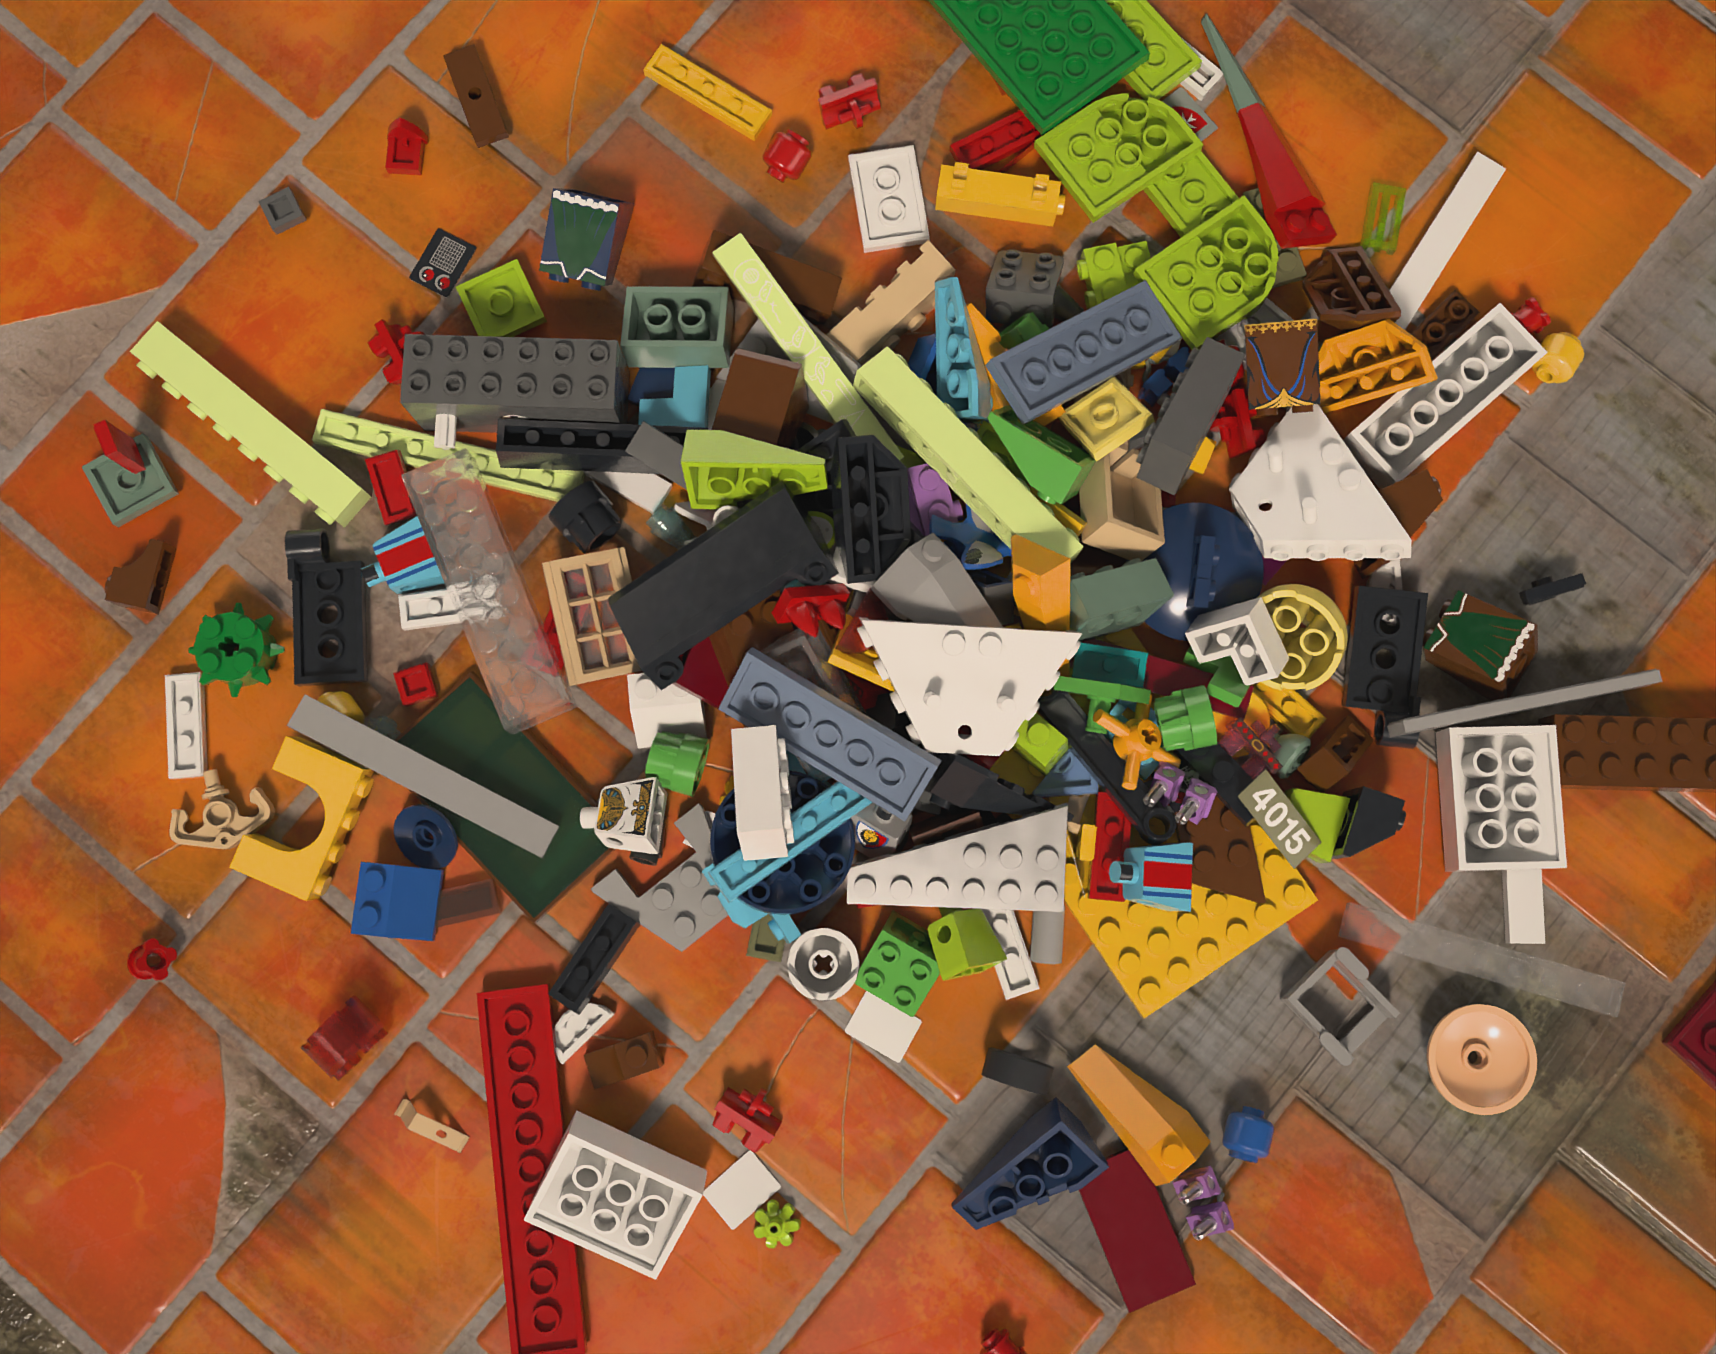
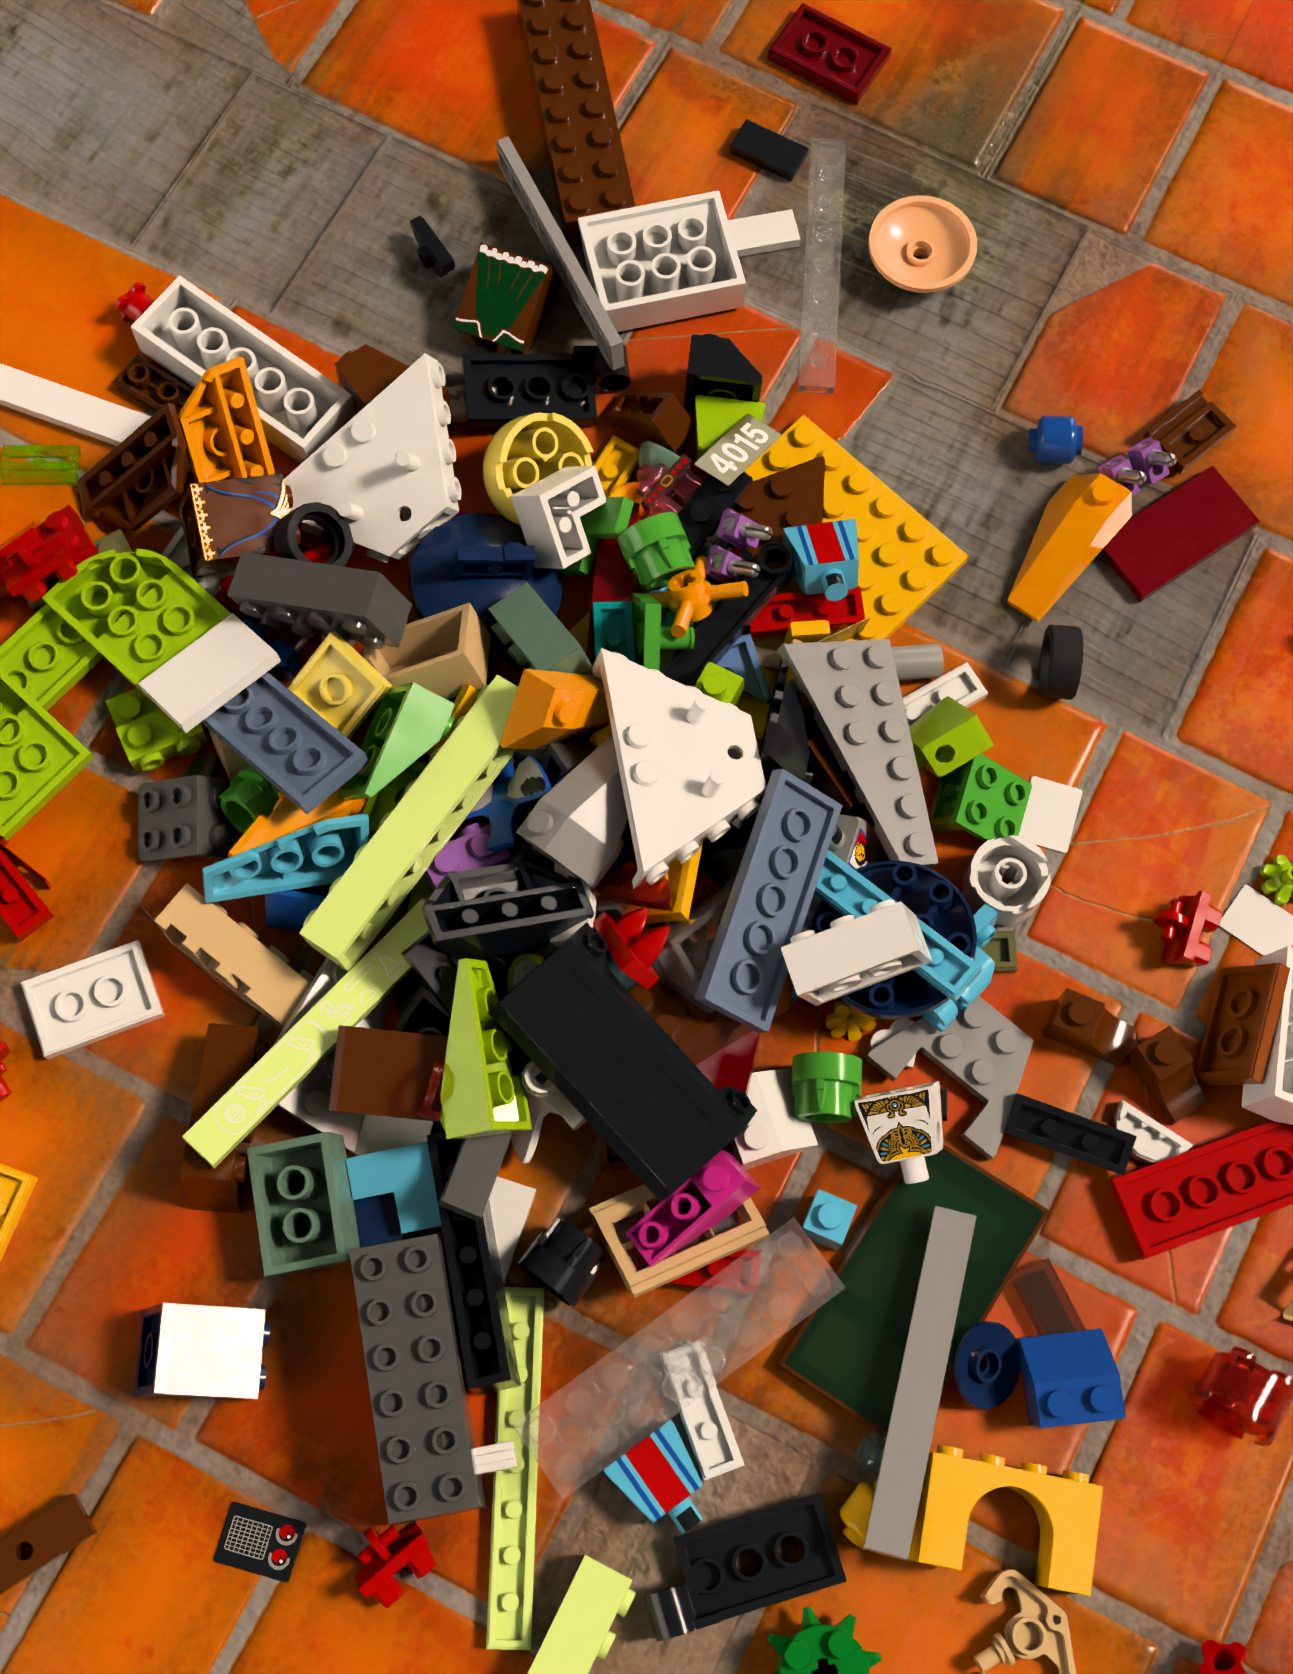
camera: 105 degrees left, 10 degrees down
red tile [365,450,420,526] -> none
red tile [385,118,428,175] -> none
red tile [393,662,439,707] -> none
lime plate [456,259,547,337] -> none
clear light blue cone [646,503,696,549] -> none
red head [762,129,812,183] -> none
yellow brick [935,162,1065,227] -> none
dark blue wedge [951,1097,1109,1230] -> none
light grey piece [1280,947,1400,1066] -> none
yellow head [1532,332,1584,383] -> none
none -> red hips [1,531,78,602]
none -> white tile [138,613,281,733]
none -> black tyre [274,502,353,567]
none -> clear red piece [417,1059,445,1121]
none -> dark pink slope [625,1150,760,1267]
none -> black tile [730,119,809,181]
none -> medium azure brick [798,1189,858,1251]
none -> reddish brown arch [1043,988,1136,1067]
none -> reddish brown plate [1143,389,1237,474]
none -> dark orange tile [1194,963,1290,1086]

